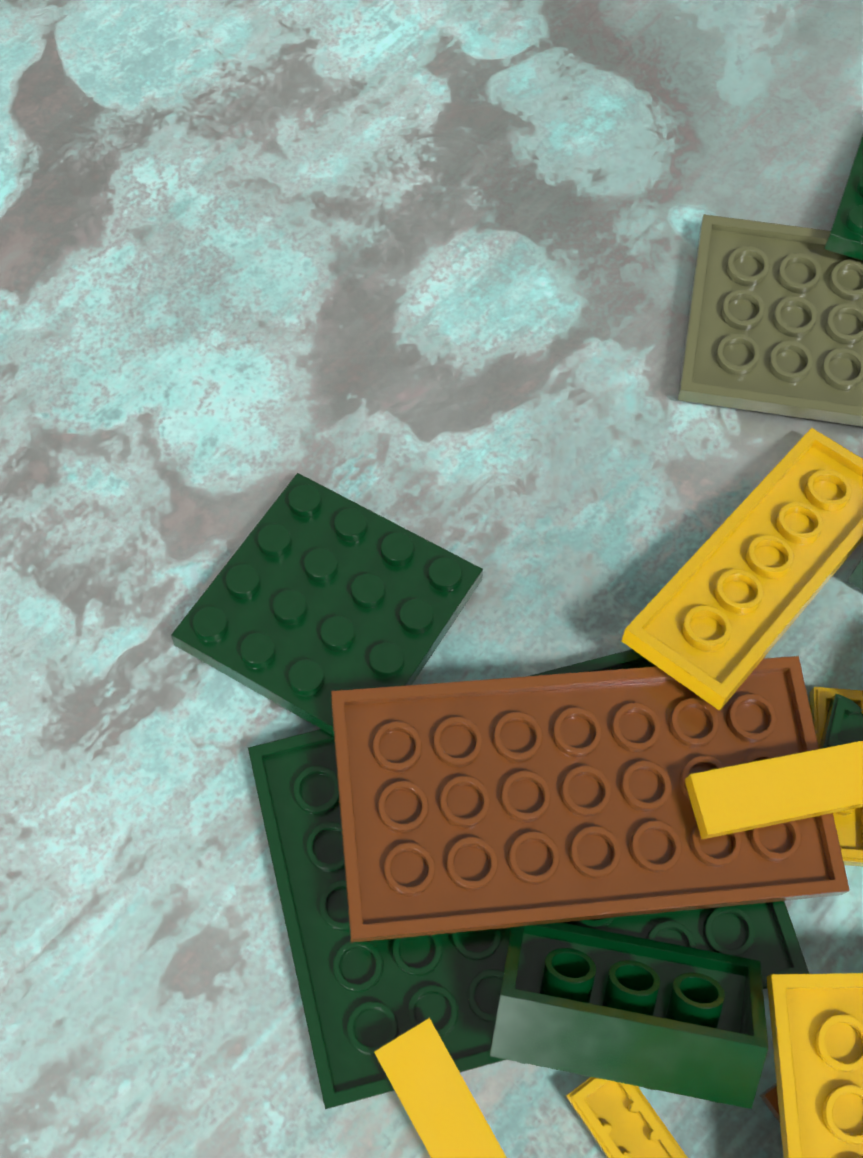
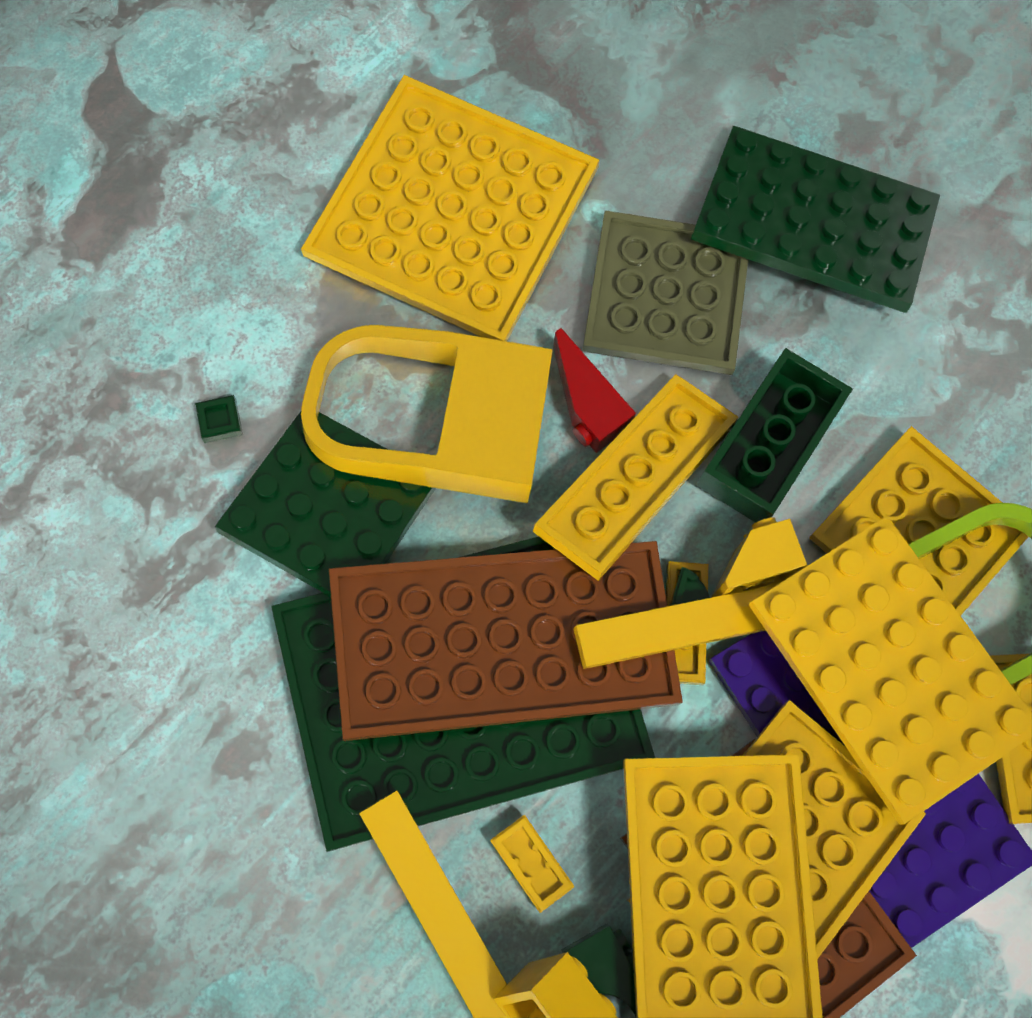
camera: 10 degrees left, 5 degrees up
dark green slope [490,922,769,1109] -> none
none -> dark green tile [195,395,243,443]
none -> yellow plate [301,75,600,341]
none -> yellow window [301,325,553,503]
none -> red slope [553,328,636,453]

